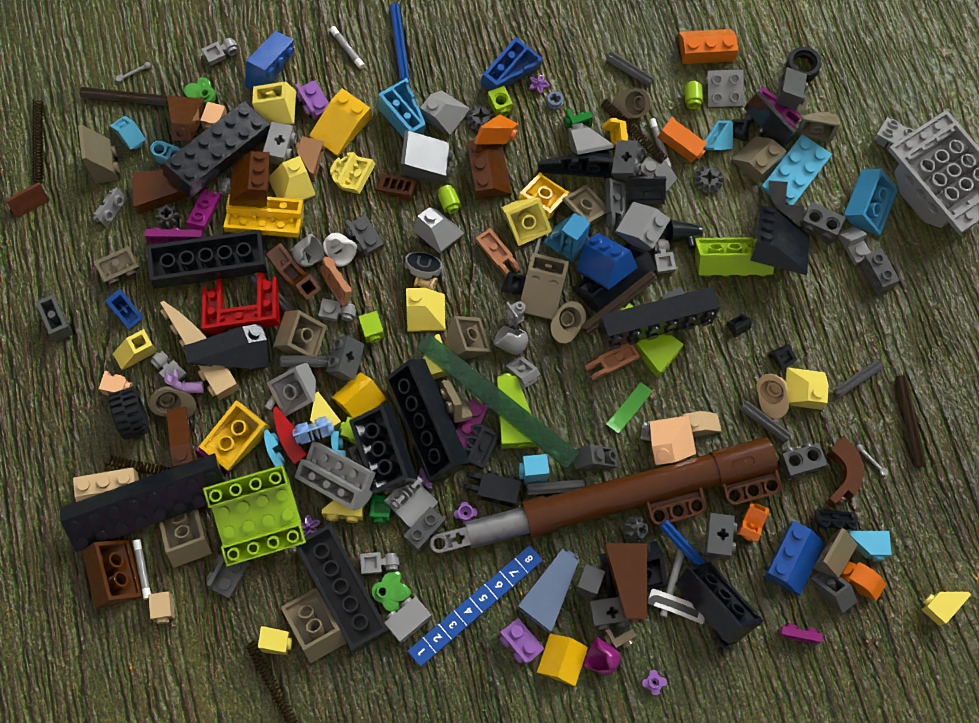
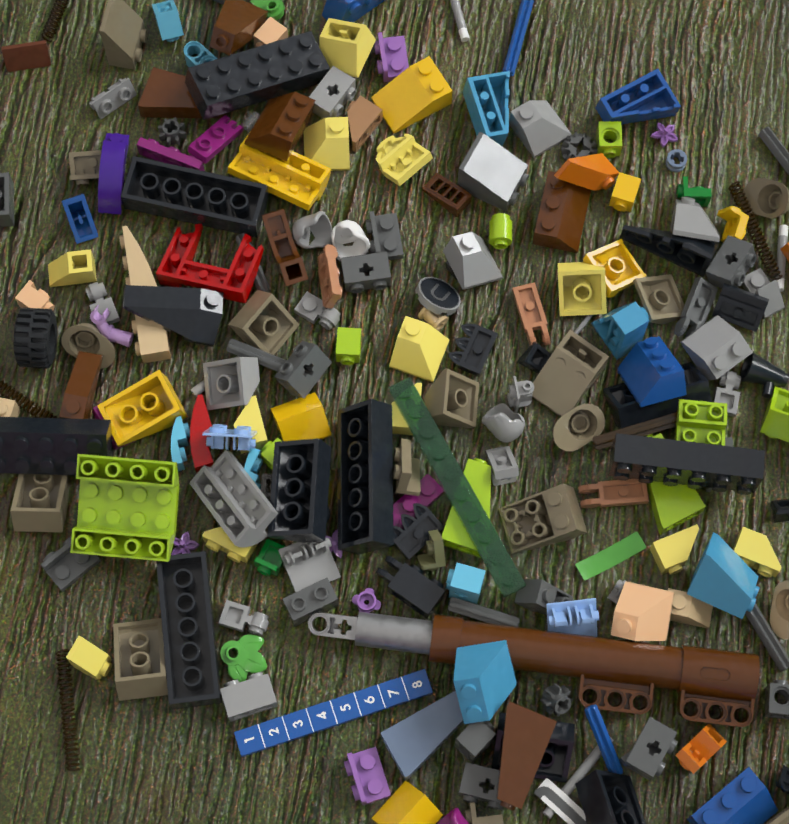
camera: 25 degrees right, 0 degrees up
none -> dark purple arch [98,133,129,215]
none -> dark grey brick [341,252,391,293]
none -> olive bracket [417,529,446,571]
none -> black plate [448,324,498,377]
none -> dark azure slope [453,640,517,724]
none -> dark tan slope [498,484,587,554]
none -> light blue hinge [546,598,599,637]
none -> yellow brick [609,172,641,212]
none -> light yellow slope [650,524,699,575]
none -> lime slope [675,399,728,446]
none -> dark azure slope [687,532,760,619]
none -> light yellow slope [733,527,781,578]

